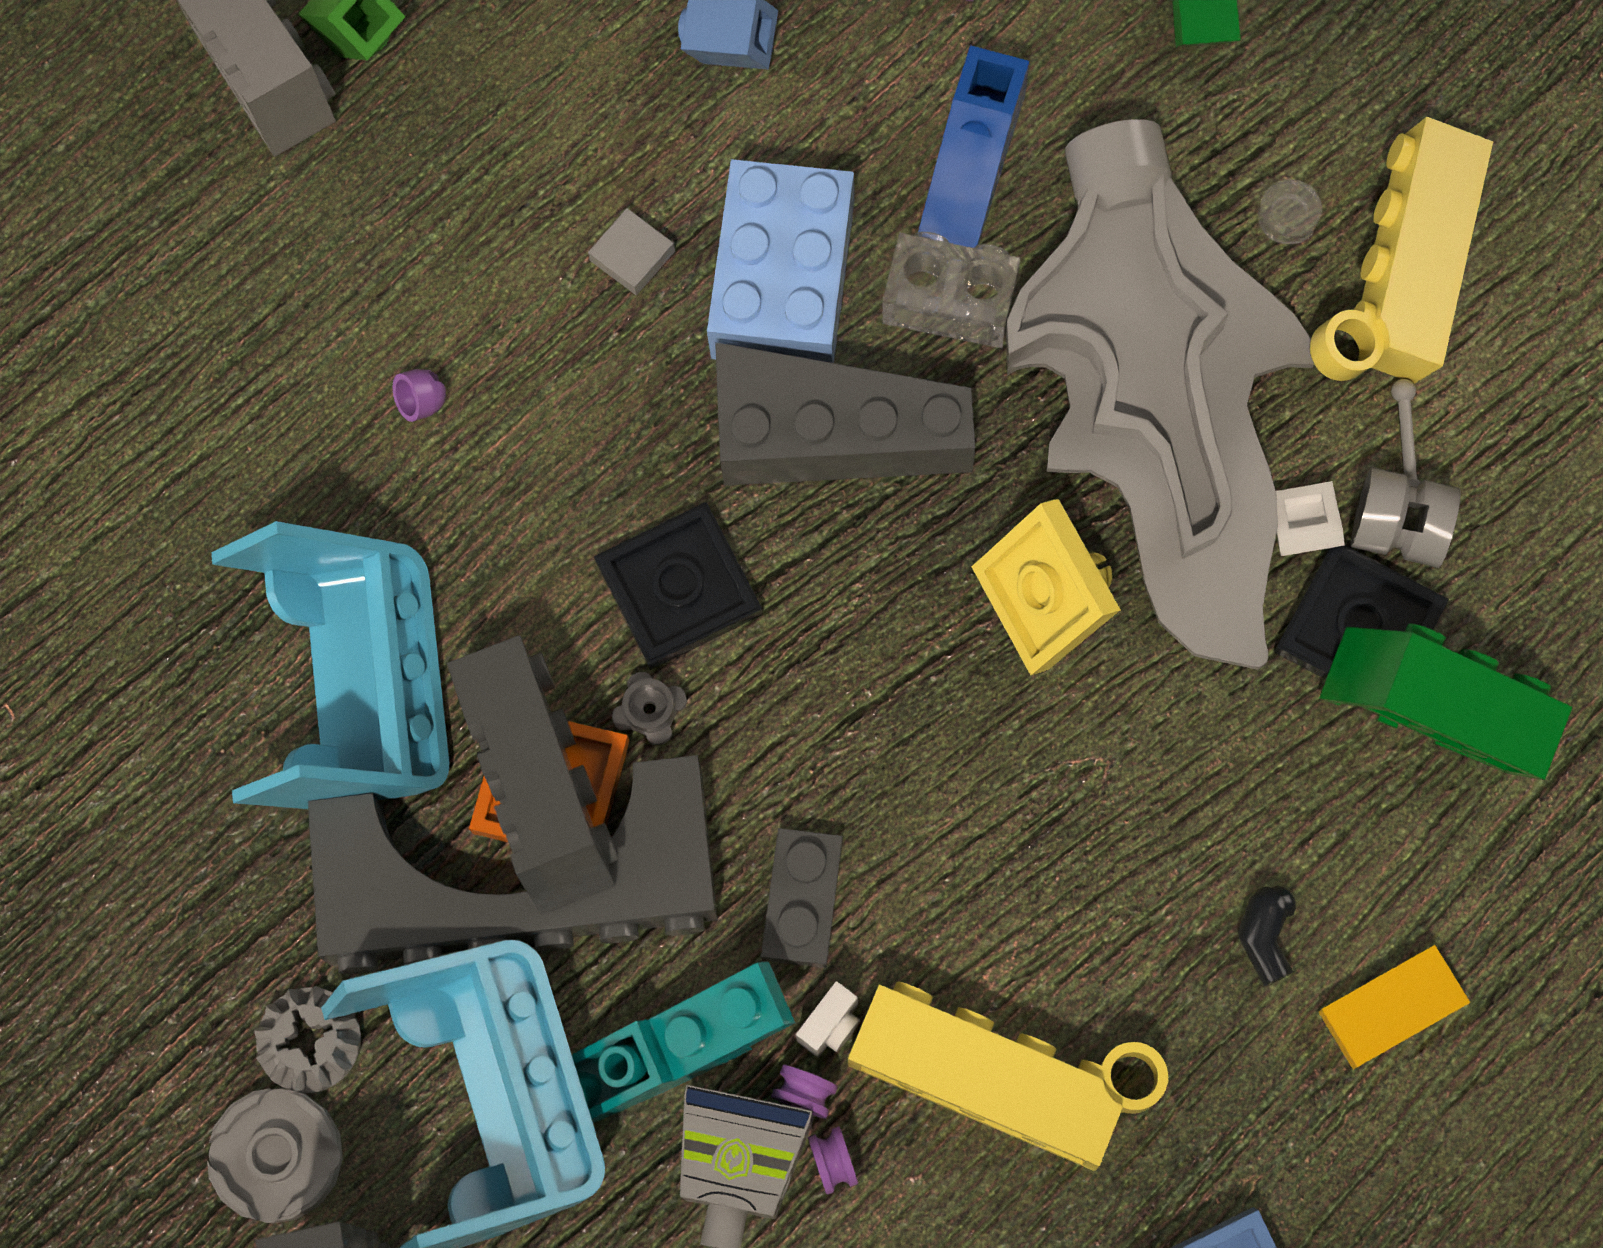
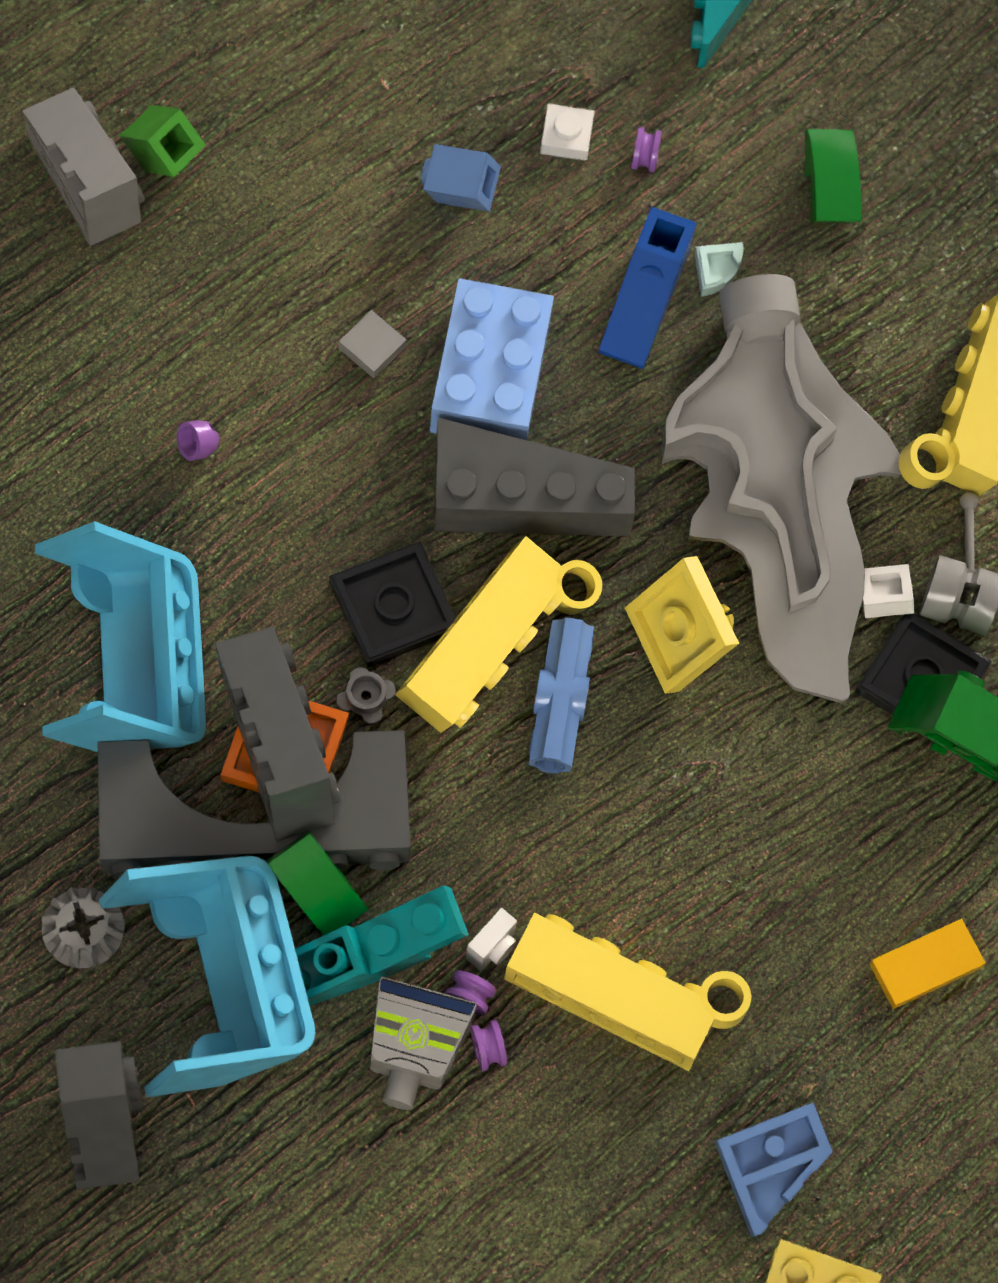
camera: 10 degrees left, 5 degrees down
light grey tile [207,1088,343,1224] -> none
dark grey plate [761,828,843,968] -> none
clear brick [882,232,1021,349] -> none
black arm [1238,885,1296,987] -> none
clear tile [1258,179,1322,244] -> none
none -> green slope [267,830,369,936]
none -> light yellow hinge [395,536,602,733]
none -> medium blue piece [528,617,594,774]
none -> light aqua tile [694,242,743,296]

